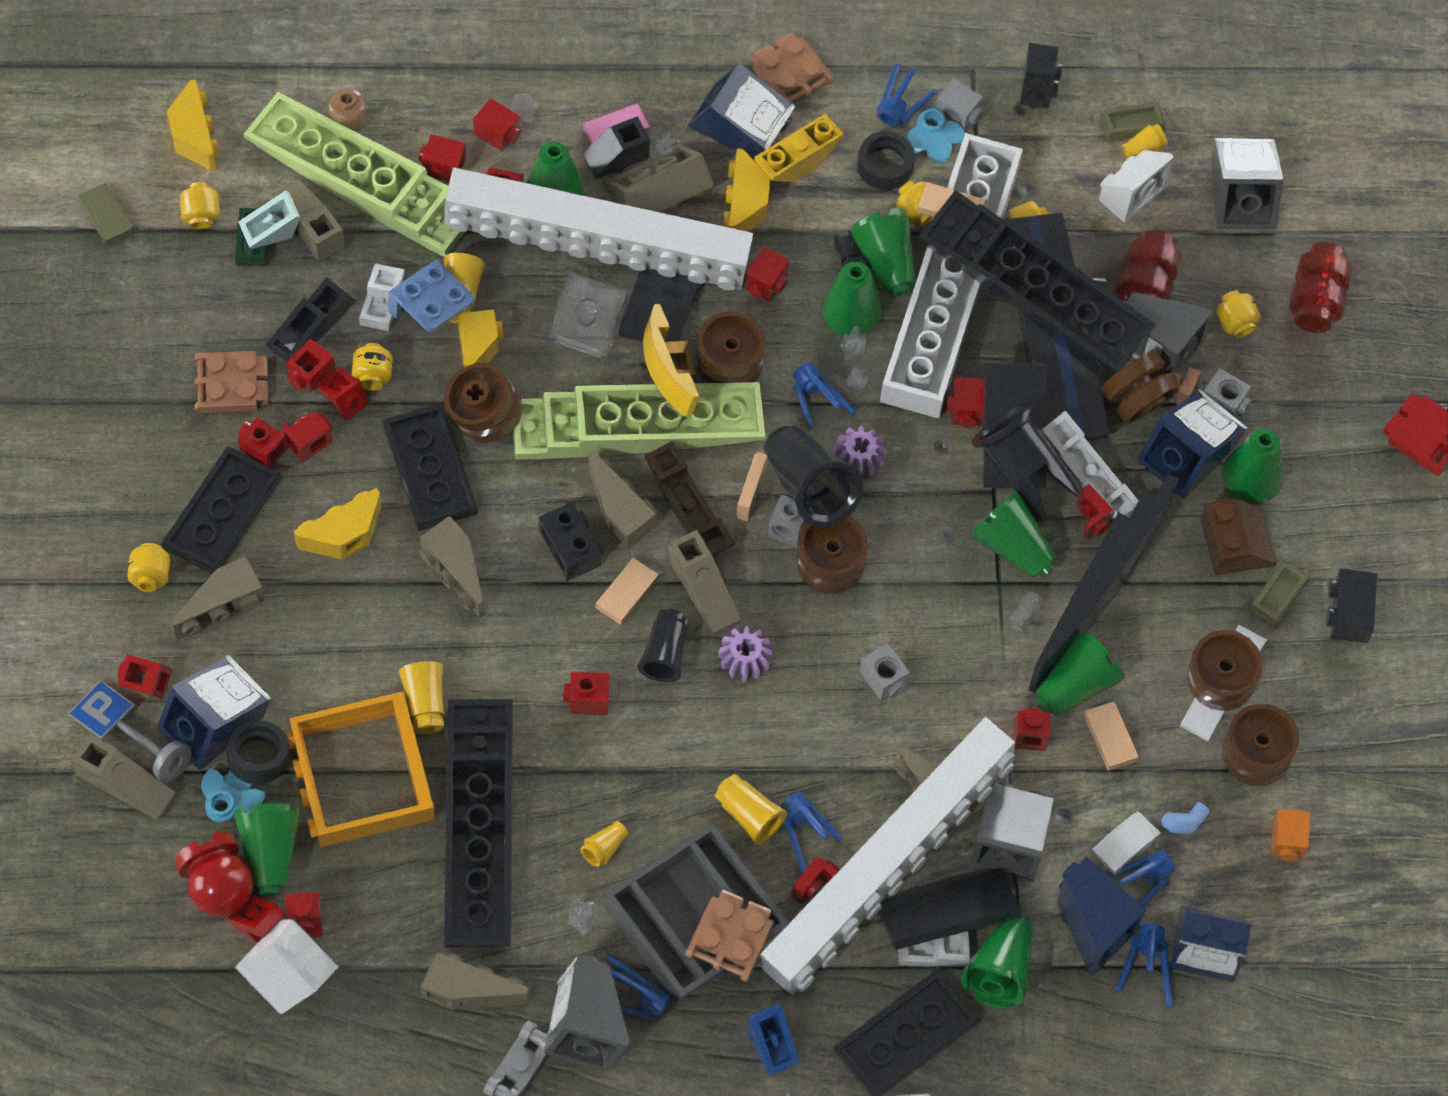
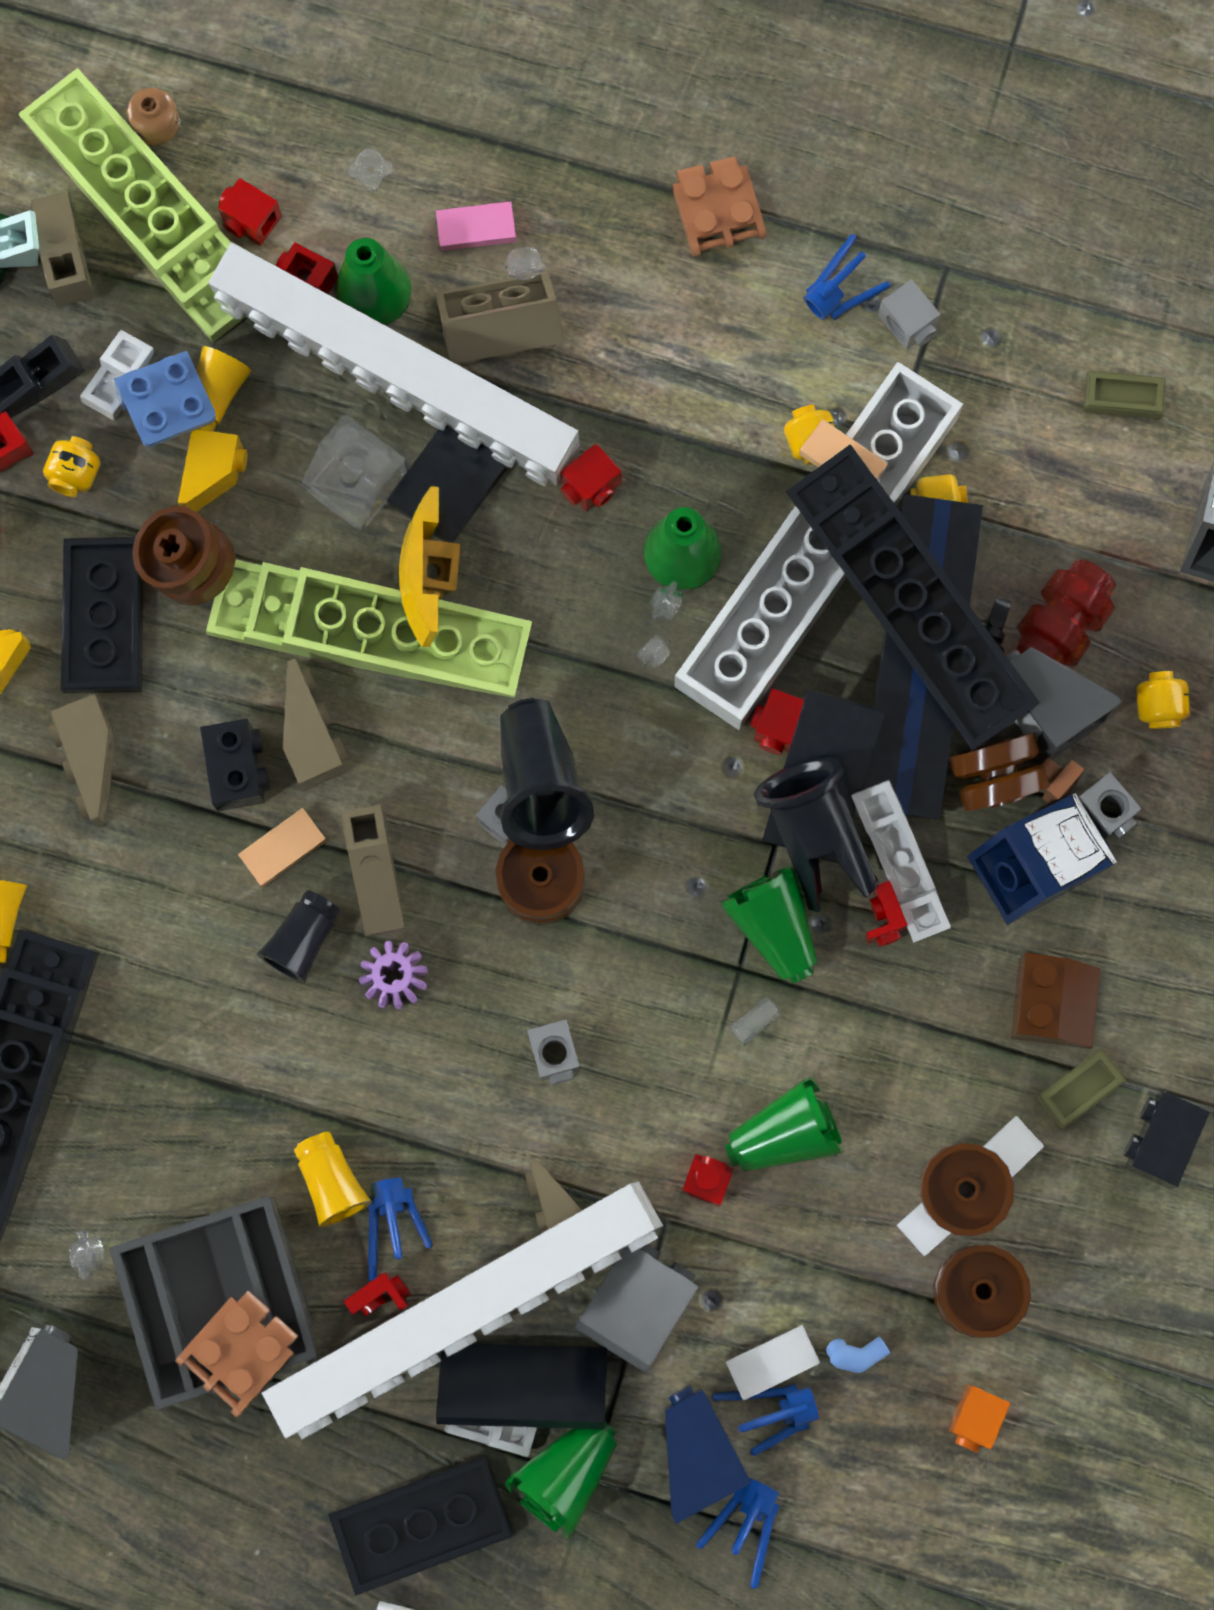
camera: 25 degrees right, 15 degrees up
red bracket [316,367,369,420] -> none
red brick [473,98,521,152] -> none
red brick [563,672,609,715] -> none
yellow cone [581,821,628,867] -> none
black slope [583,116,650,179] -> none
blue plant [607,954,670,1022] -> none
dark brown slope [645,441,735,557] -> none
slope [687,63,795,159] -> none
reddish brown wheel [697,311,766,383] -> none
yellow slope [723,149,770,232] -> none
light nougat tile [737,452,767,522] -> none
blue slope [747,1004,799,1076] -> none
yellow slope [754,113,844,182] -> none
blue plant [792,362,856,428] -> none
lavender gear [833,425,887,478] -> none
black piece [834,230,870,270] -> none
green cone [850,208,916,297] -> none
black tyre [857,131,915,190] -> none
medium azure plate [907,108,965,163] -> none
black brick [1020,43,1062,109] -> none
black slope [1029,474,1179,693] -> none
light nougat tile [1084,701,1139,771] -> none
white slope [1099,150,1174,223] -> none
yellow cone [1121,124,1168,159] -> none
dark blue slope [1169,905,1251,982] -> none
green cone [1222,429,1284,504] -> none

